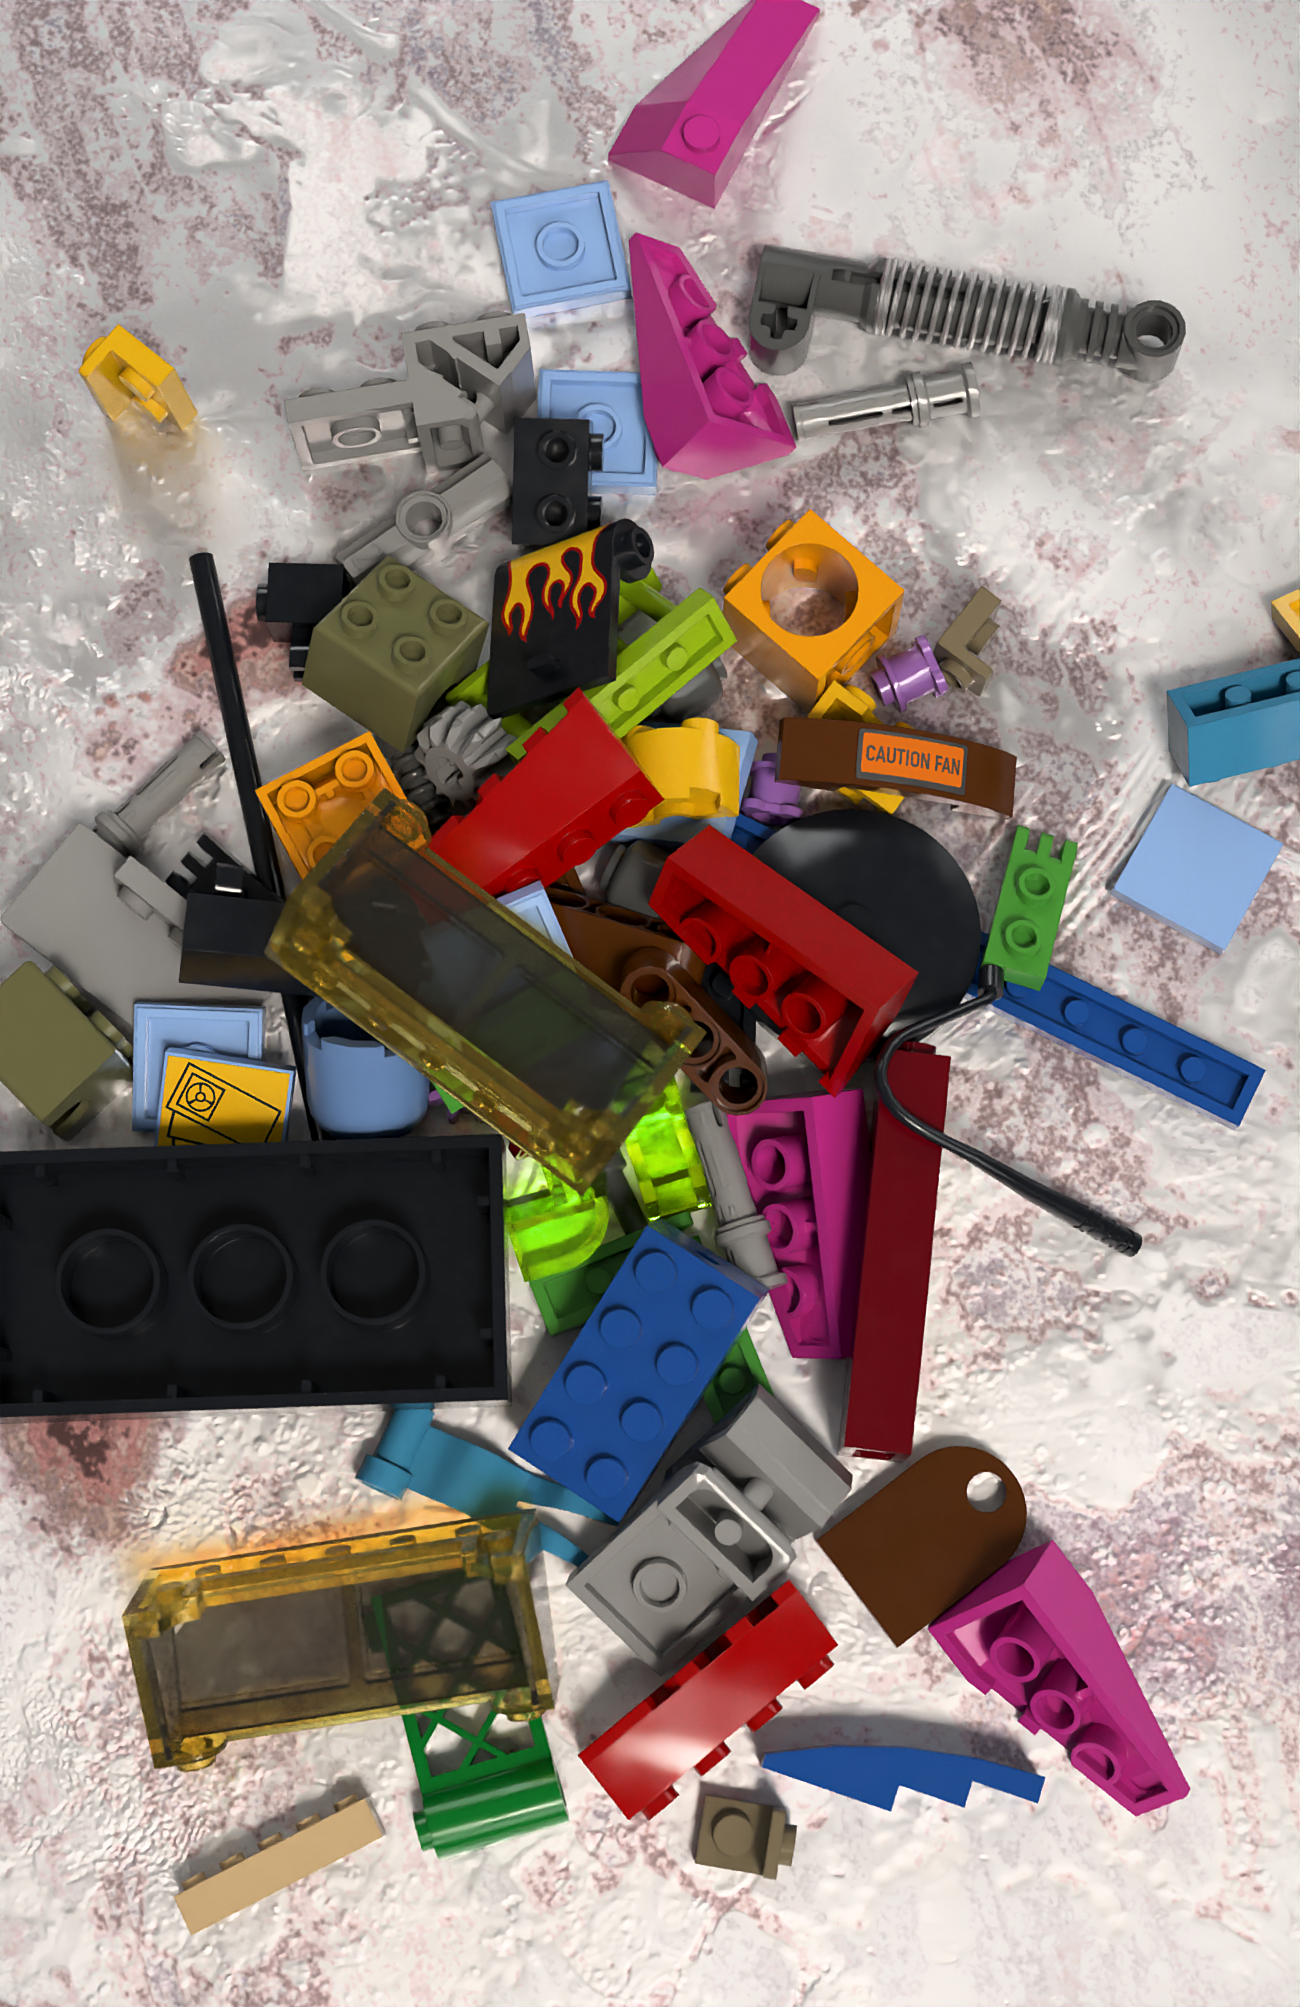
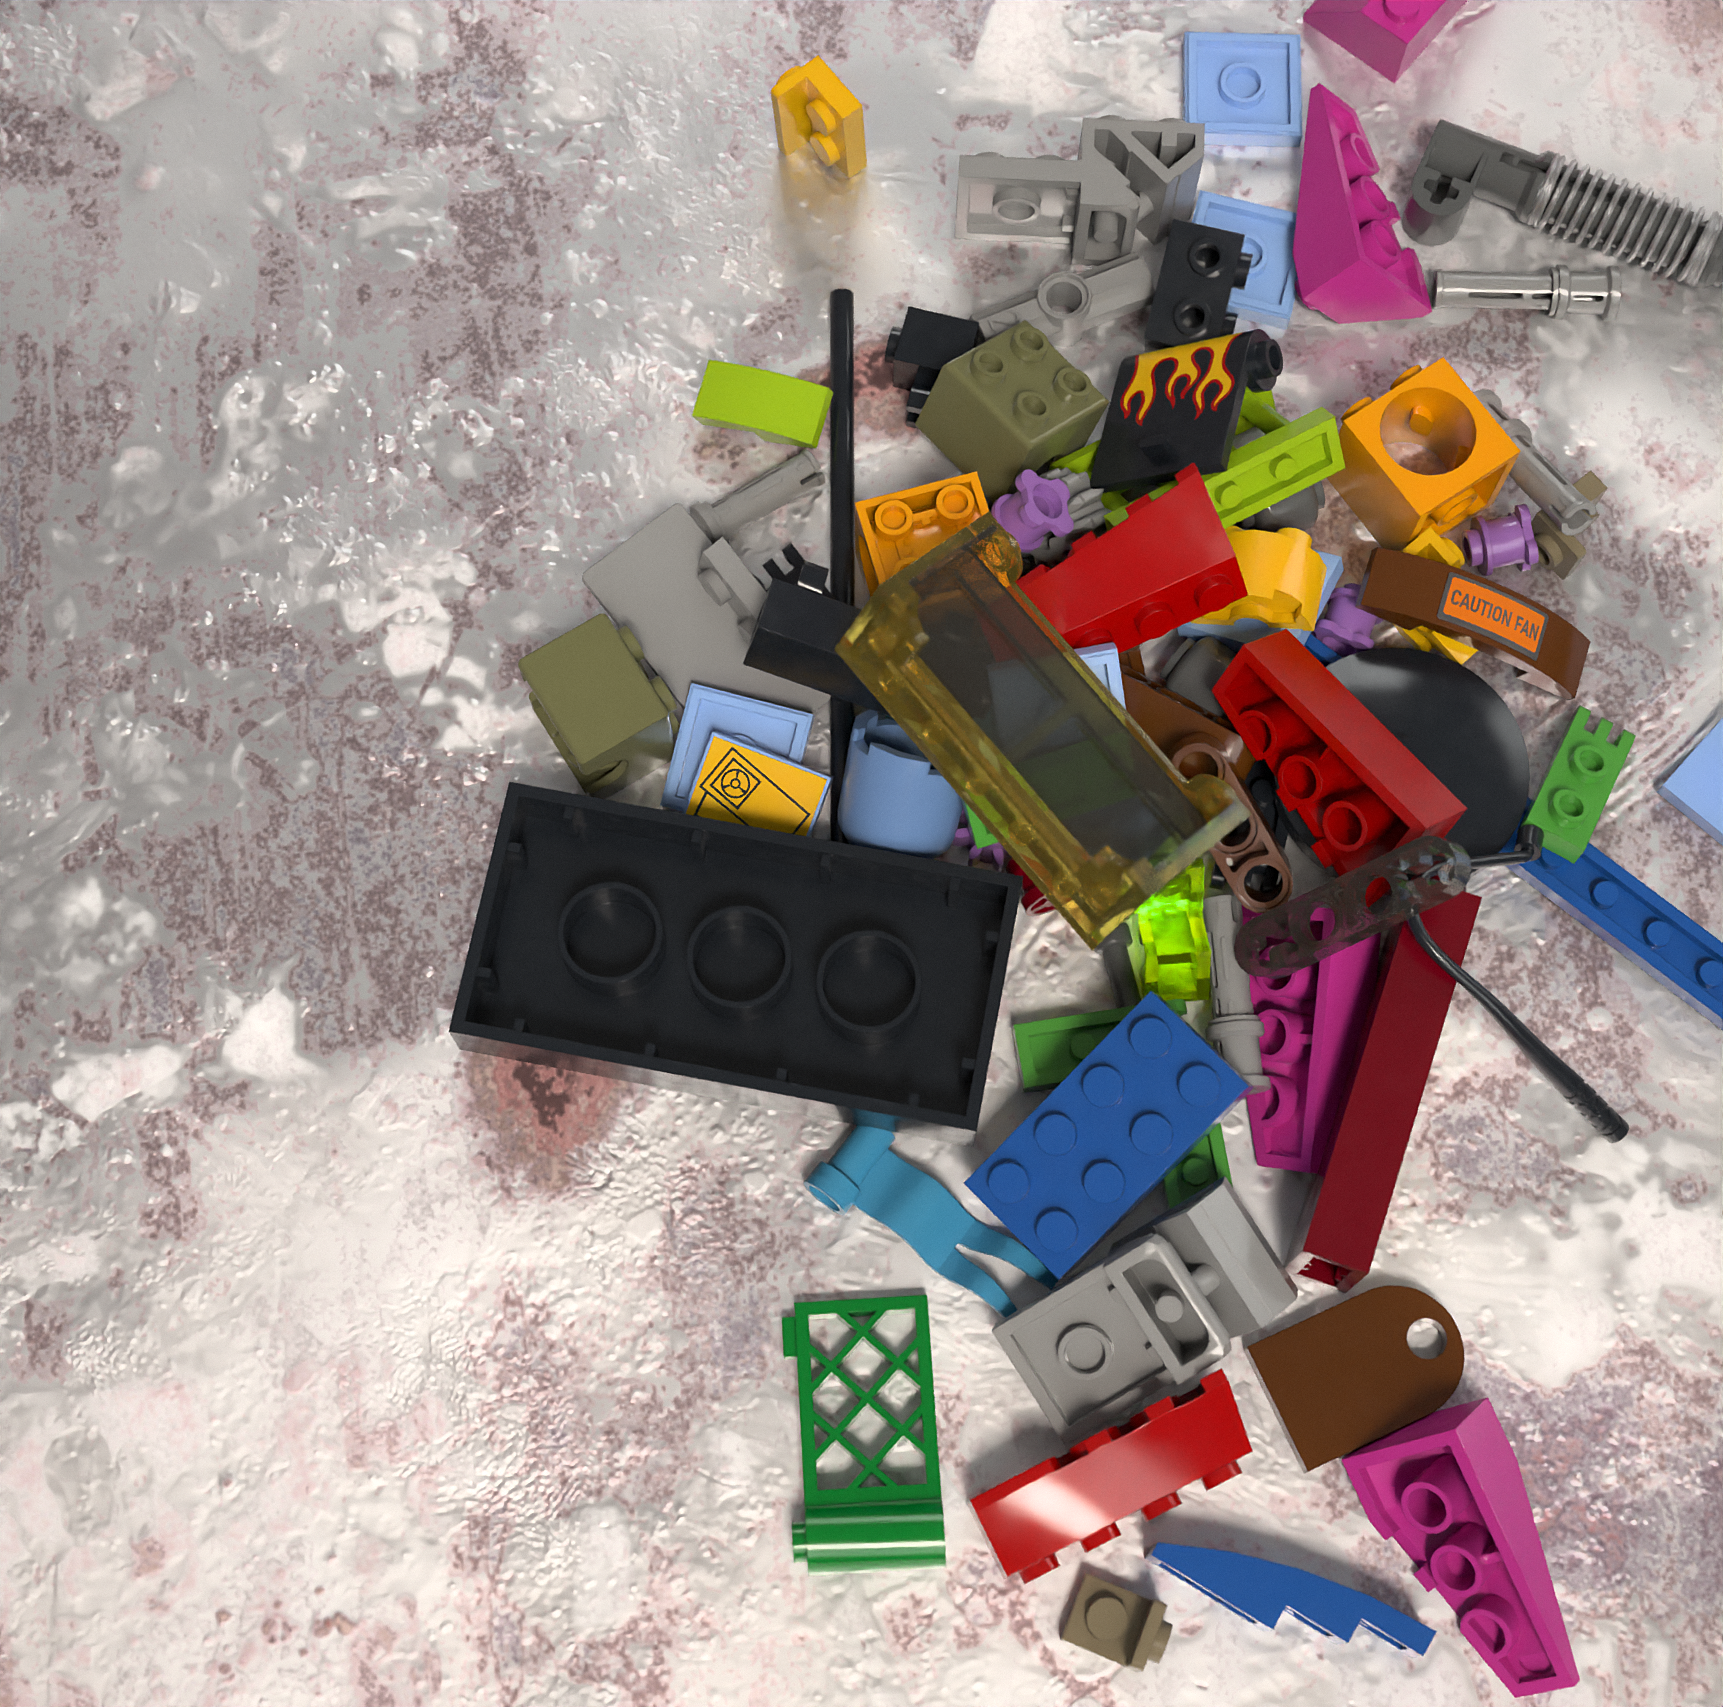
camera: 10 degrees right, 5 degrees down
clear smoke windscreen [122,1508,560,1772] -> none
tan piece [173,1793,387,1936] -> none
clear neon green brick [505,1125,609,1282] -> none
none -> lime slope [692,360,833,449]
none -> medium lavender brick [991,469,1074,553]
none -> clear smoke beam [1234,835,1472,979]
none -> light grey pin [1473,389,1596,536]

